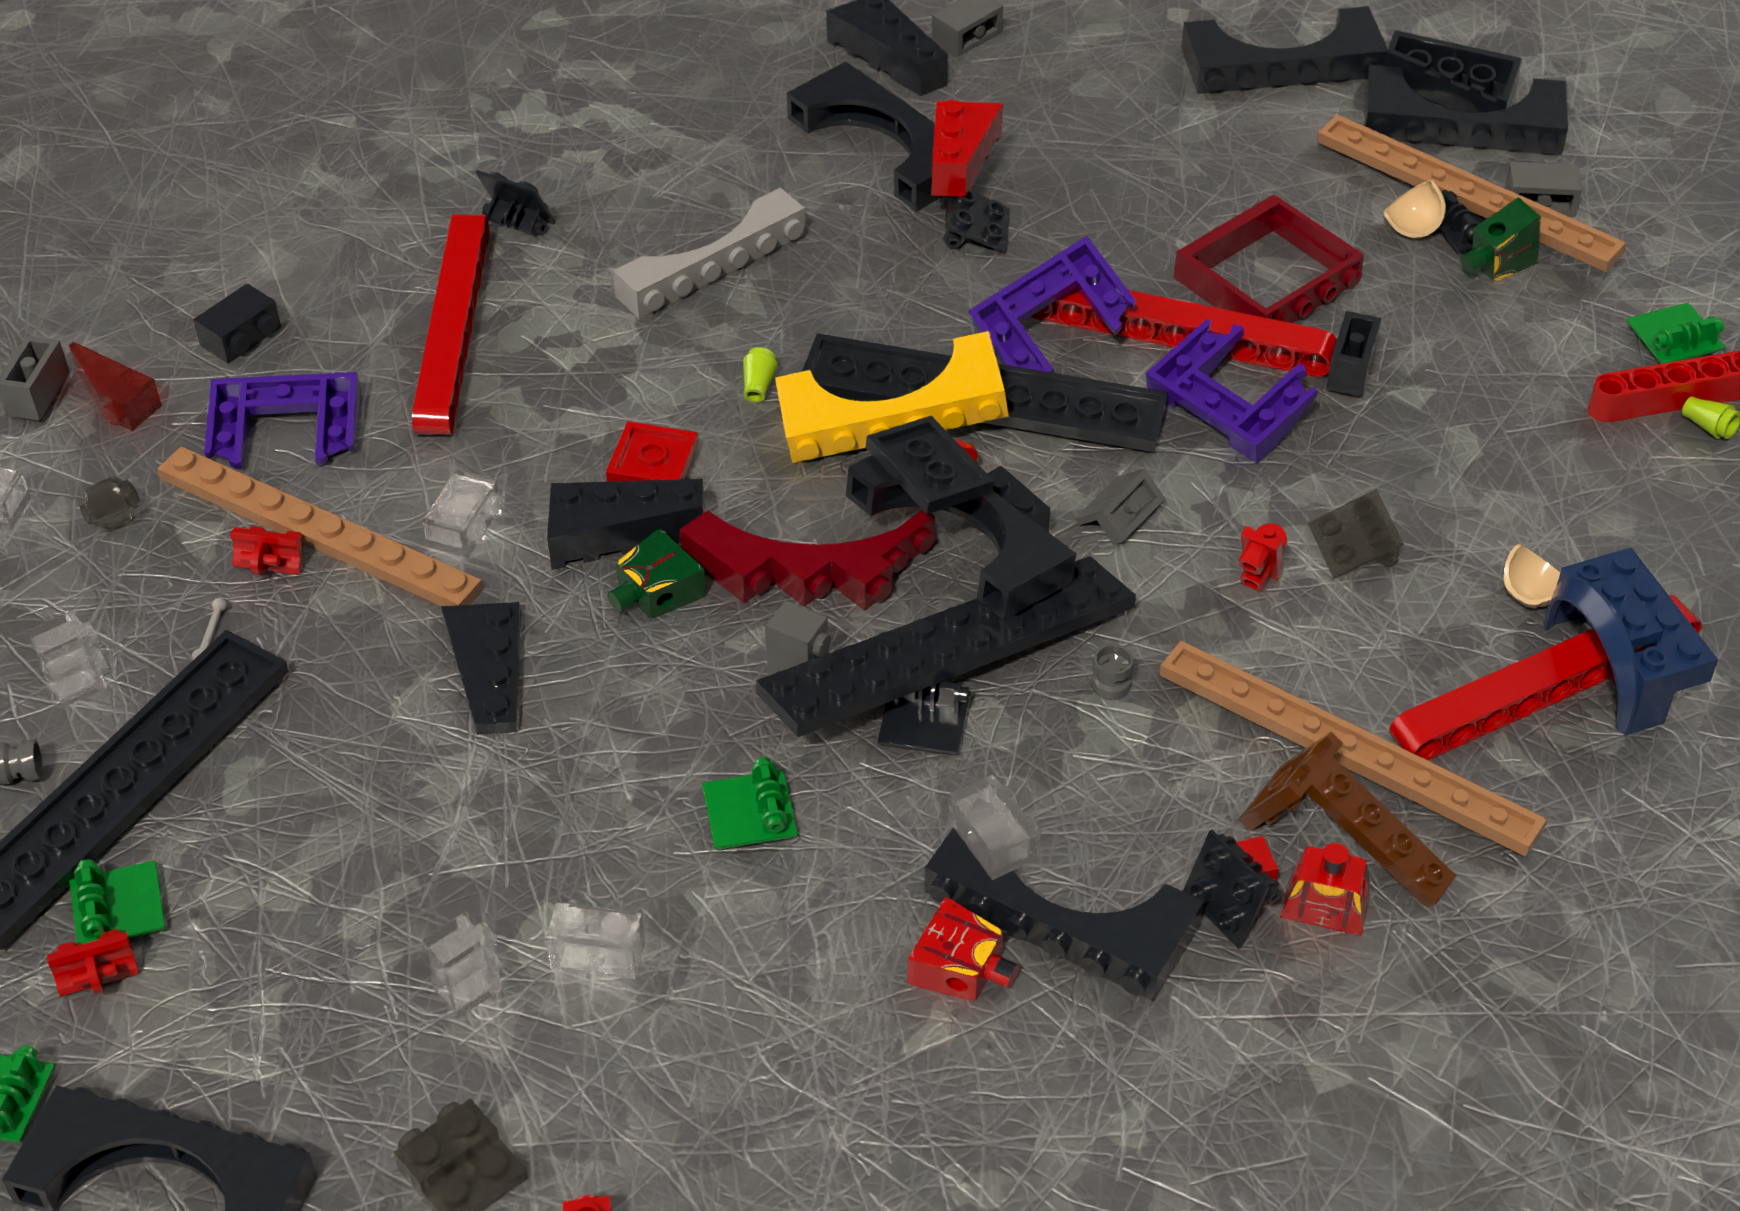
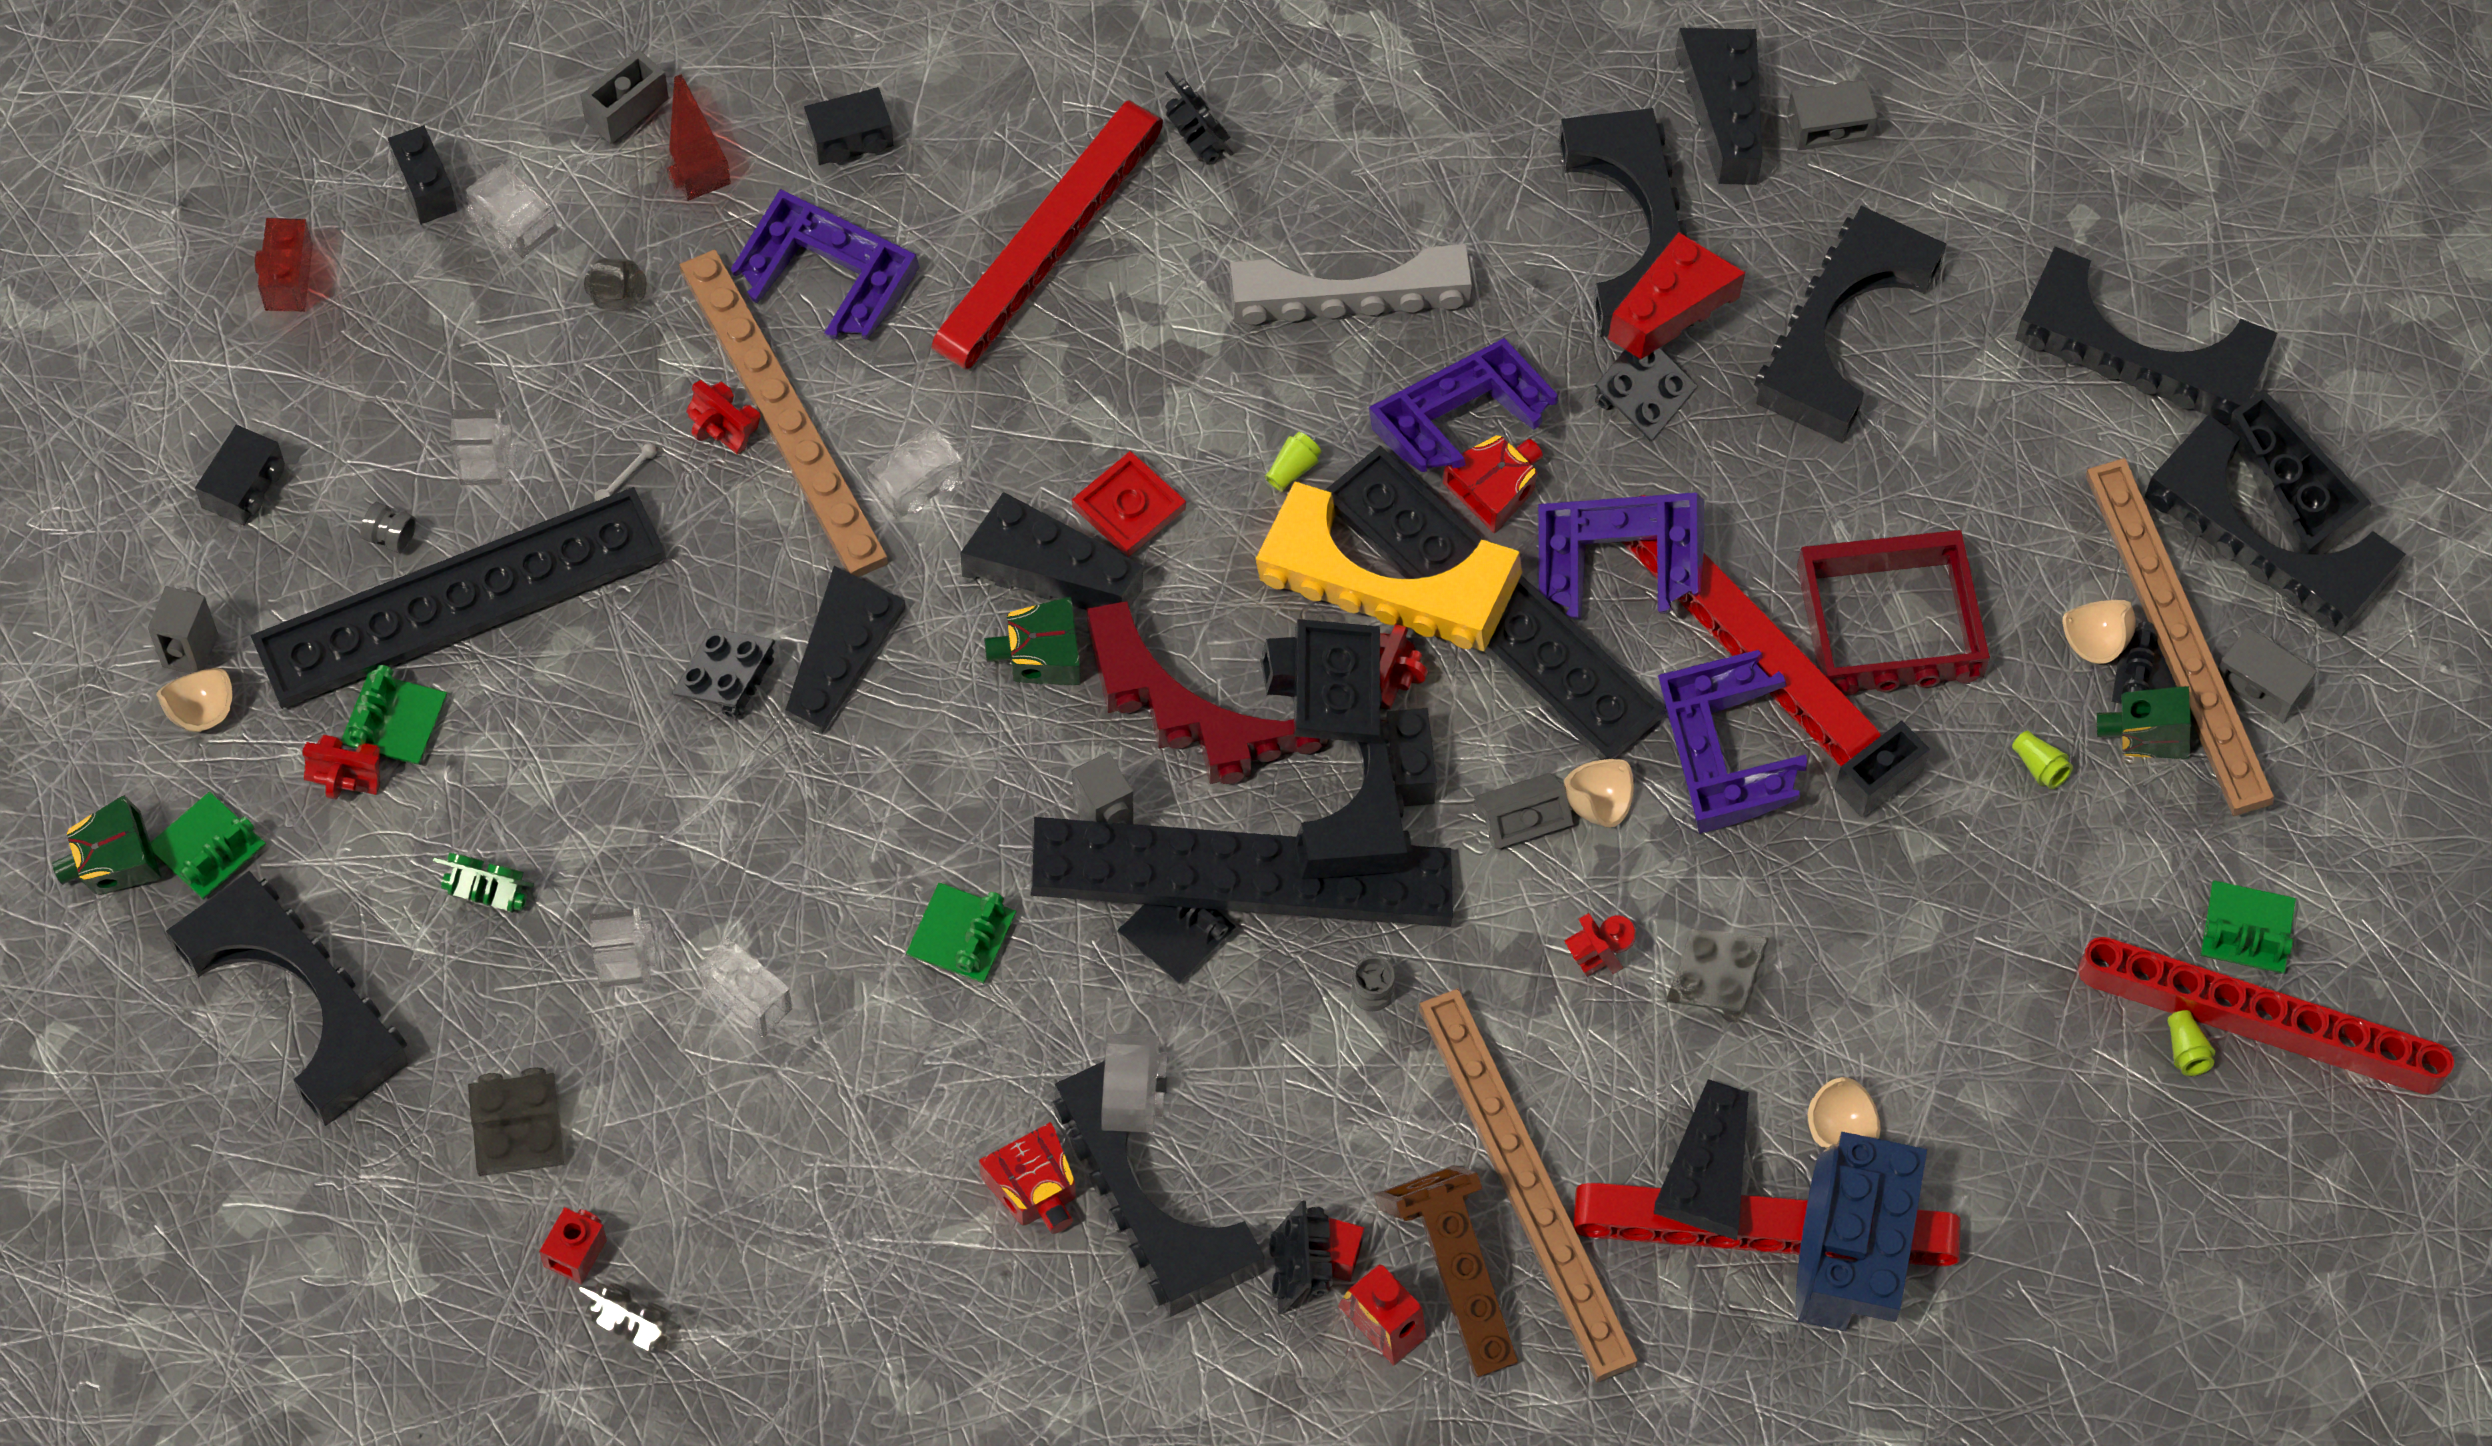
camera: 30 degrees right, 15 degrees up
none -> green hinge [433,852,534,913]
none -> black hinge [672,628,775,719]
none -> dark purple wedge [1369,338,1558,472]
none -> red torso [1443,435,1543,534]
none -> tan helmet [1564,759,1634,828]
none -> black wing [1654,1079,1749,1240]
none -> black arch [1754,206,1947,443]
none -> lime cone [2012,730,2073,789]

